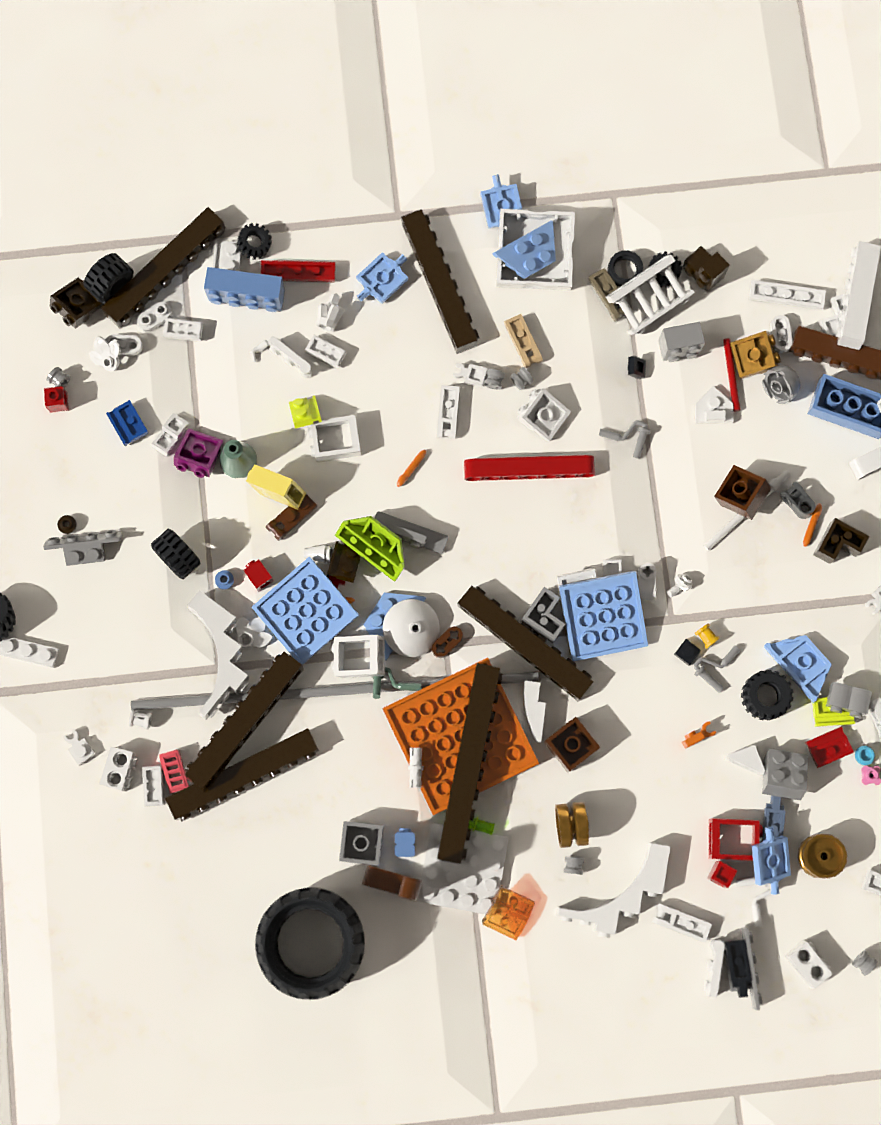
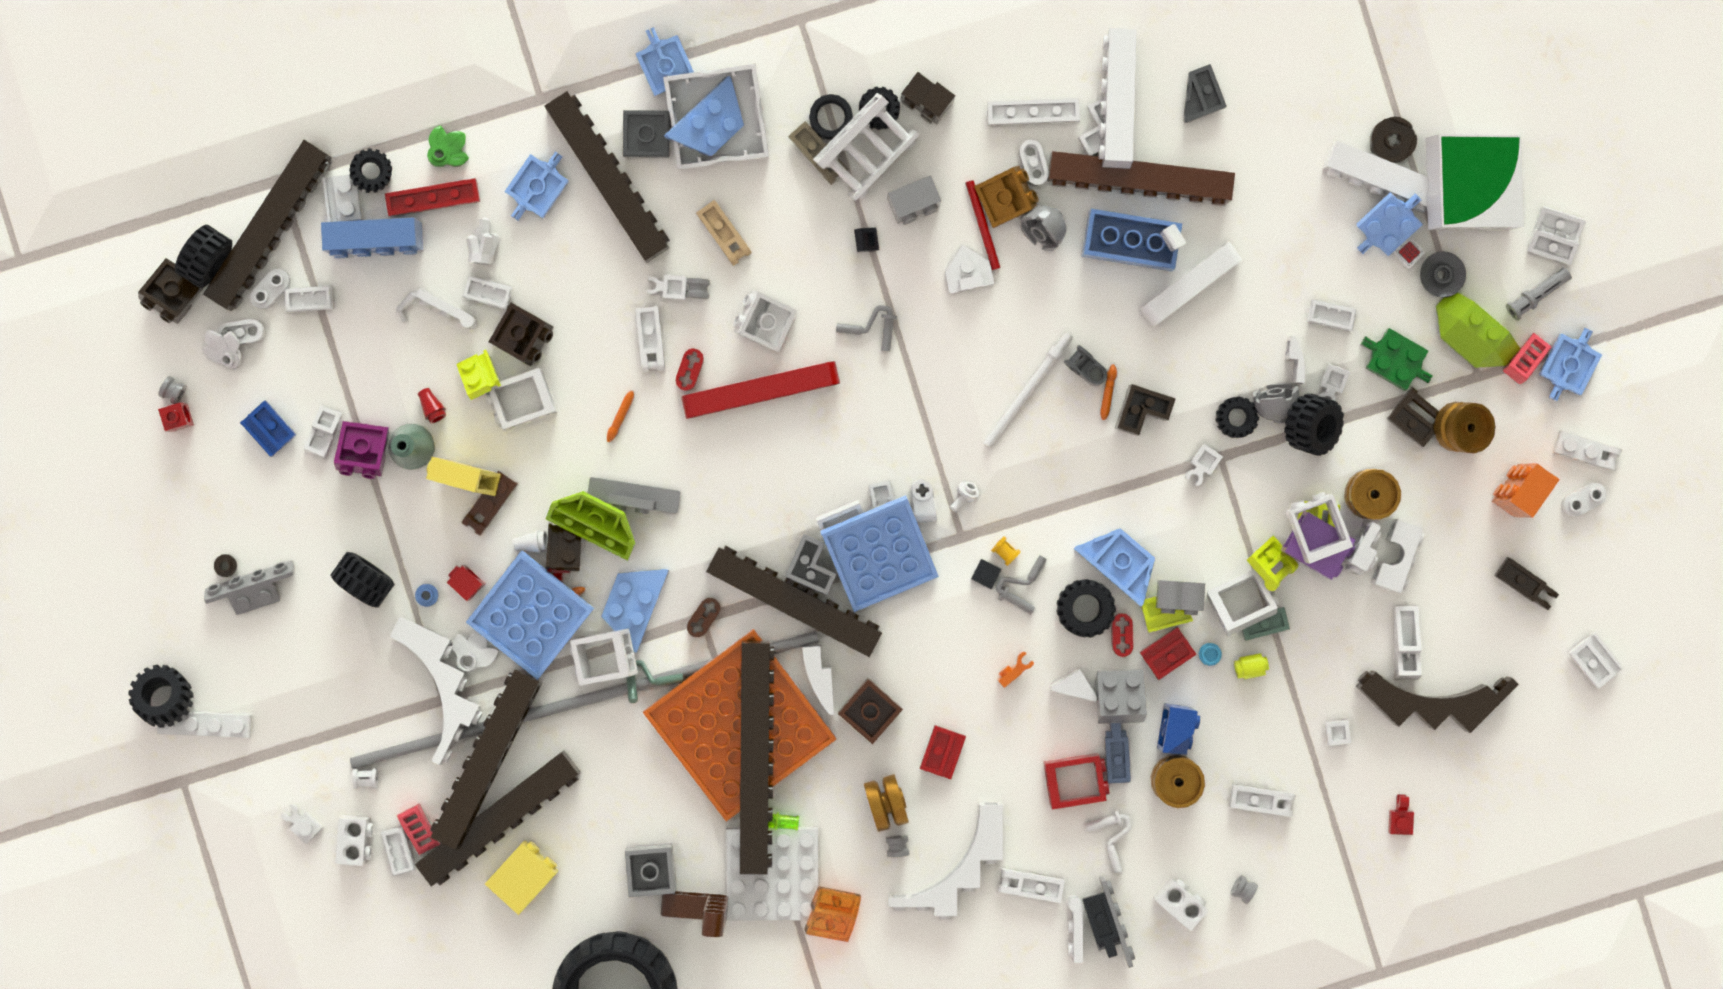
camera: 10 degrees left, 10 degrees up
white dish [383,599,440,657] -> none
medium blue brick [395,828,415,857] -> none
white pin [408,748,423,788] -> none
light grey wheel [510,367,533,390] -> none
red brick [707,861,737,888] -> none
reddish brown brick [714,465,772,520] -> none
light blue plate [752,827,791,895] -> none
bright pink plate [861,766,881,785] -> none
none -> red cone [417,388,446,424]
none -> bright green plate [427,126,469,167]
none -> light yellow brick [485,840,558,915]
none -> dark brown plate [488,302,554,366]
none -> dark grey plate [623,110,670,158]
none -> red beam [675,348,704,391]
none -> red plate [919,725,966,780]
none -> red beam [1111,613,1133,657]
none -> blue slope [1157,703,1200,755]

